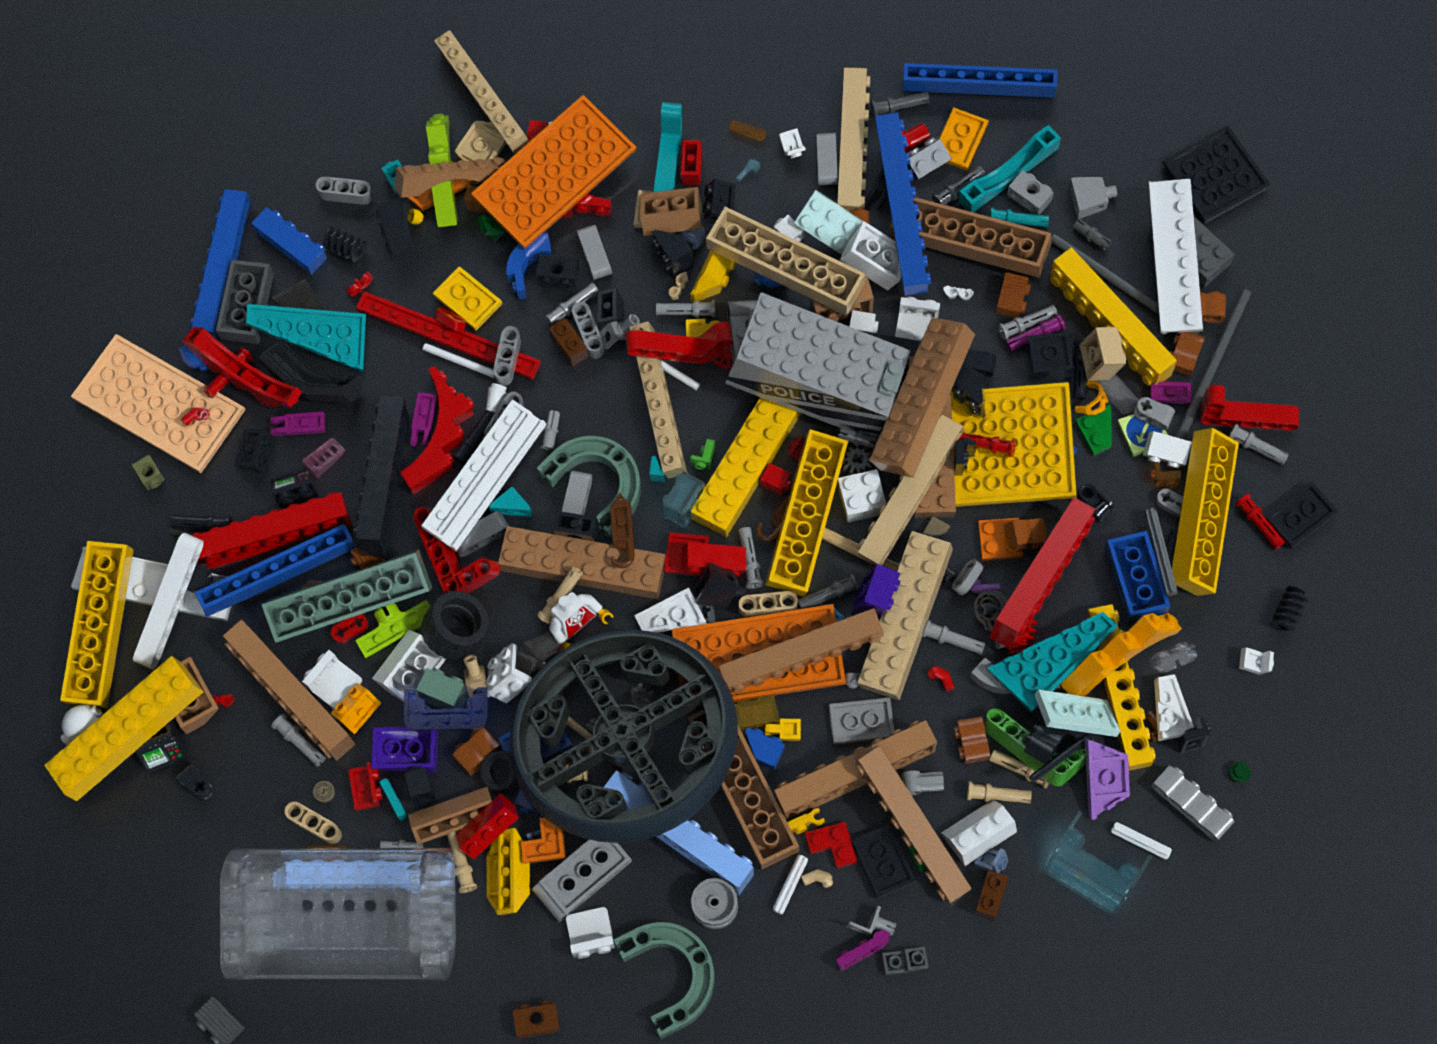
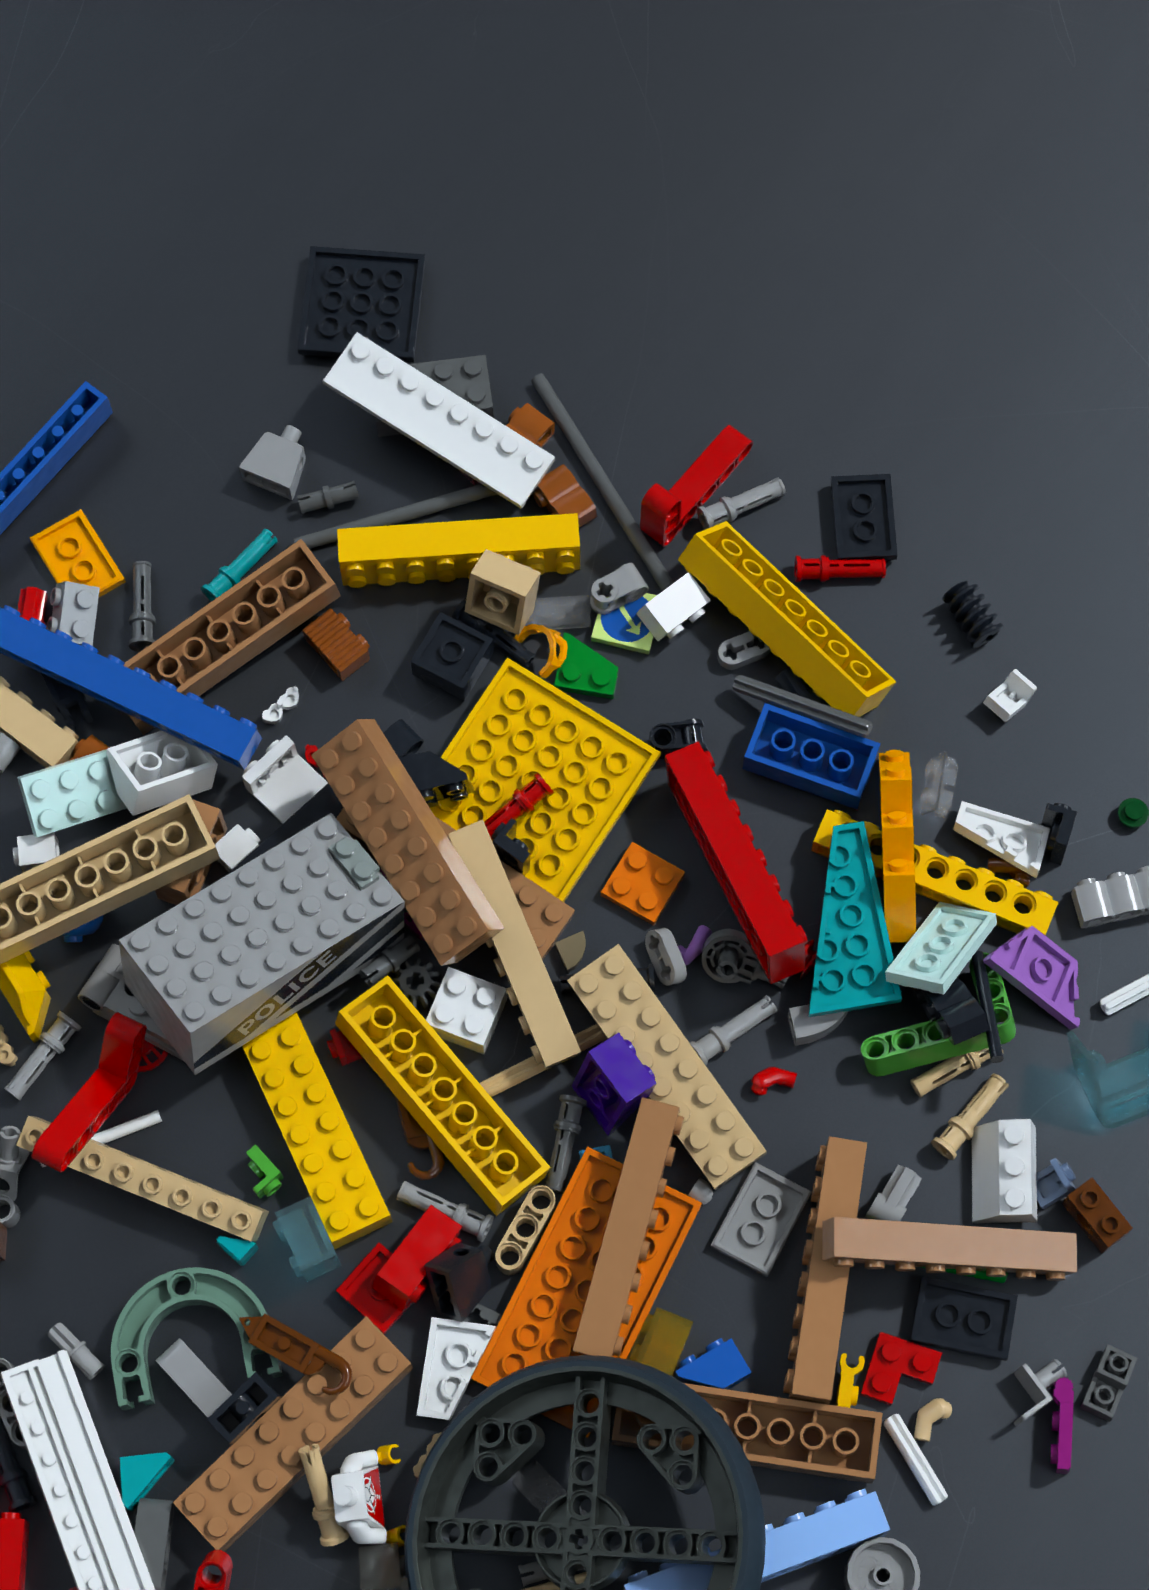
camera: 60 degrees left, 0 degrees up
yellow plate [686,319,719,338] -> none
red brick [760,463,793,496] -> none
yellow plate [765,719,801,741] -> none
dark orange brick [954,716,990,764] -> none
teal arch [958,125,1061,213] -> none
light grey pin [998,305,1057,340] -> none
dark orange brick [1004,518,1048,551] -> none
magenta pin [1006,314,1066,351] -> none
light grey brick [1007,170,1054,215] -> none
magenta plate [1150,382,1191,404] -> none
clear orange bracket [1150,461,1182,488] -> none

